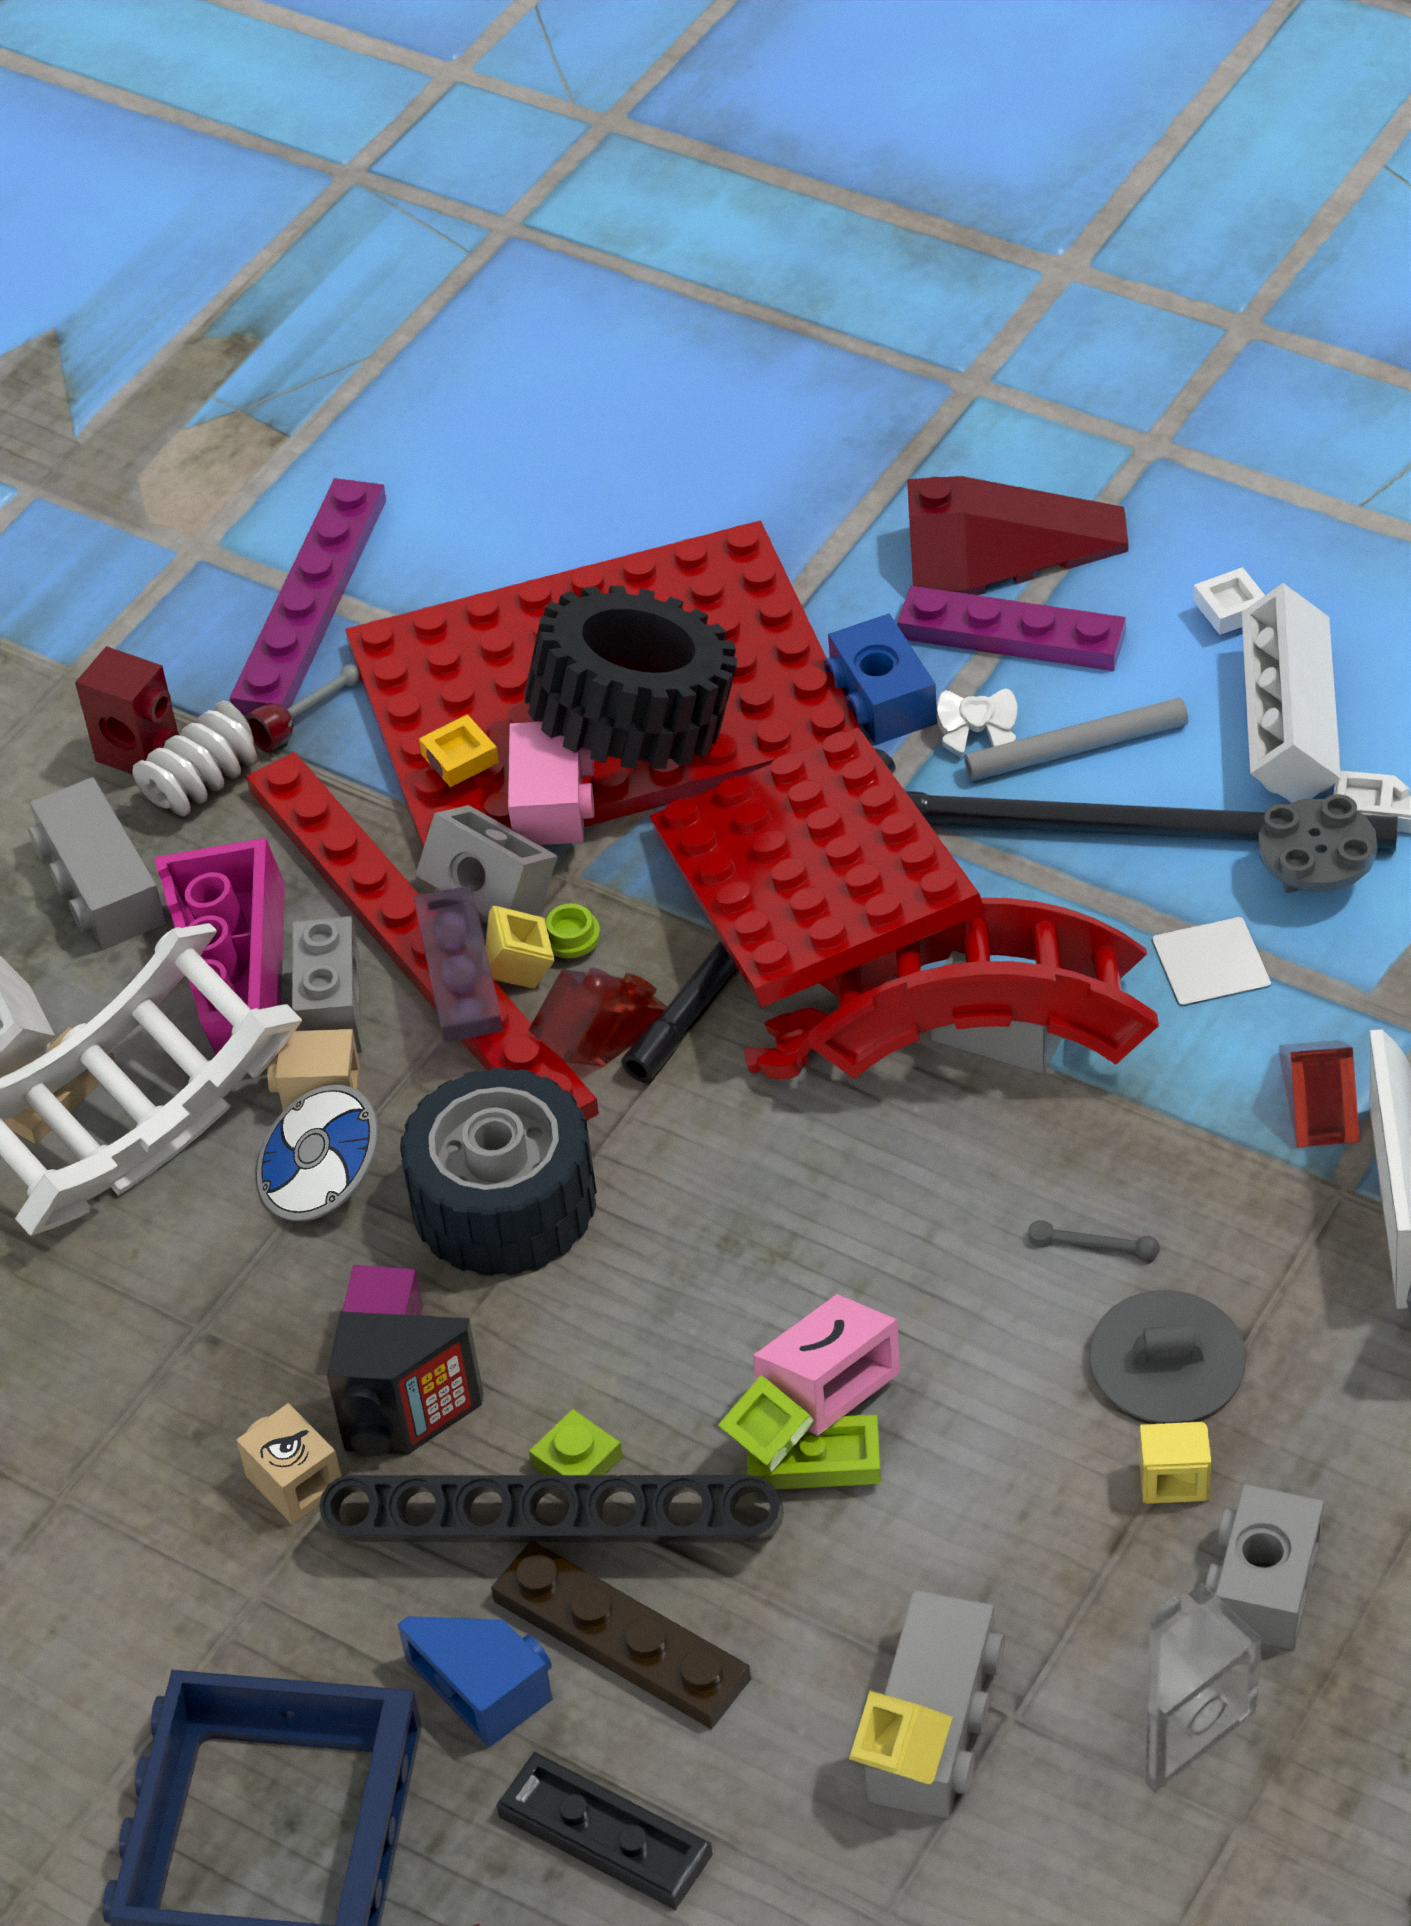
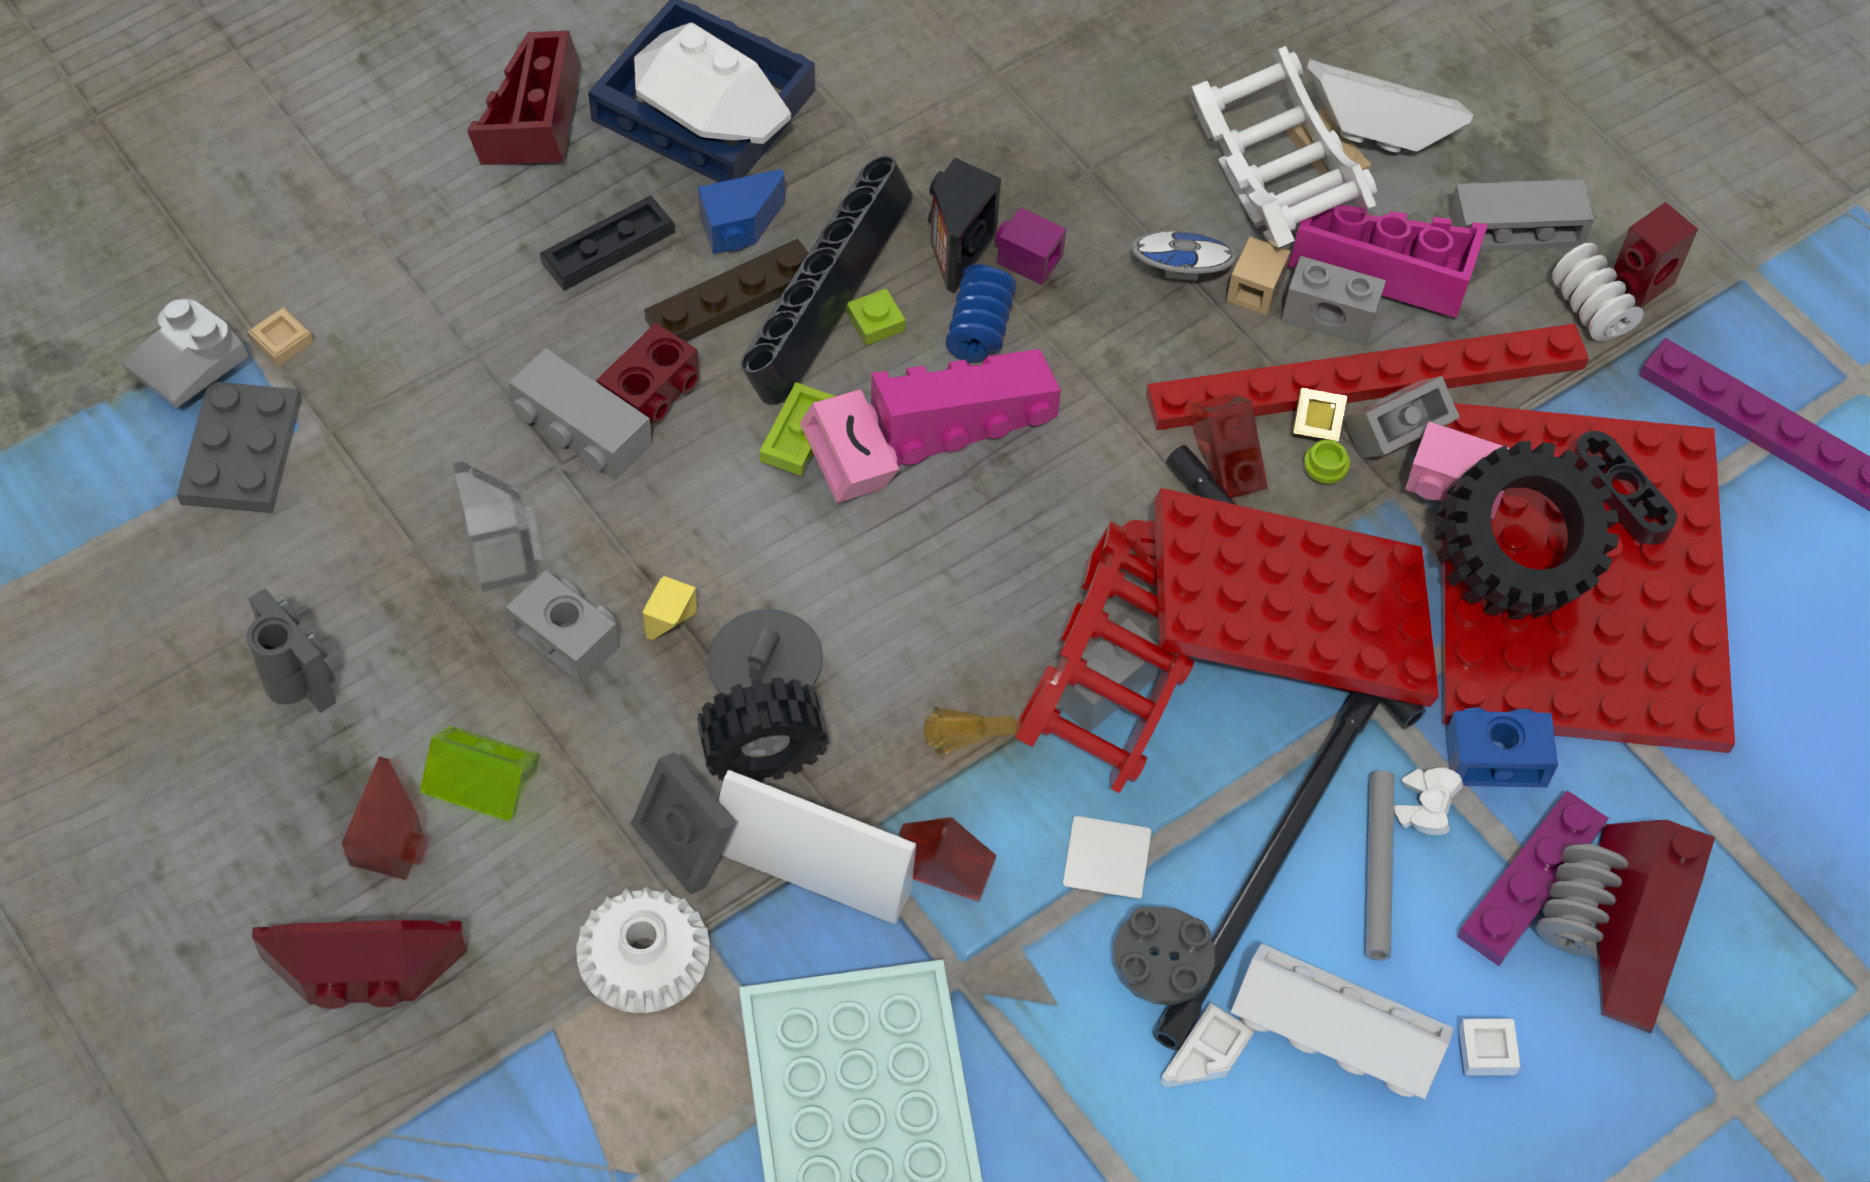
camera: 105 degrees right, 10 degrees up
tan brick [236,1403,342,1525] -> none
dark red hinge [245,664,361,753] -> none
black wheel [400,1068,597,1276] -> none
clear purple plate [414,885,503,1043] -> none
yellow plate [419,714,499,787] -> none
lime plate [718,1375,815,1472] -> none
light yellow slope [849,1691,953,1784] -> none
dark grey hinge [1028,1220,1160,1261] -> none
none -> dark red brick [596,323,700,425]
none -> white wedge [634,22,791,144]
none -> black wheel [697,678,829,783]
none -> dark pink wedge [871,349,1061,466]
none -> clear yellow cone [924,706,1016,755]
none -> blue piece [946,264,1016,363]
none -> light grey piece [1536,844,1629,957]
none -> black beam [1573,431,1677,545]

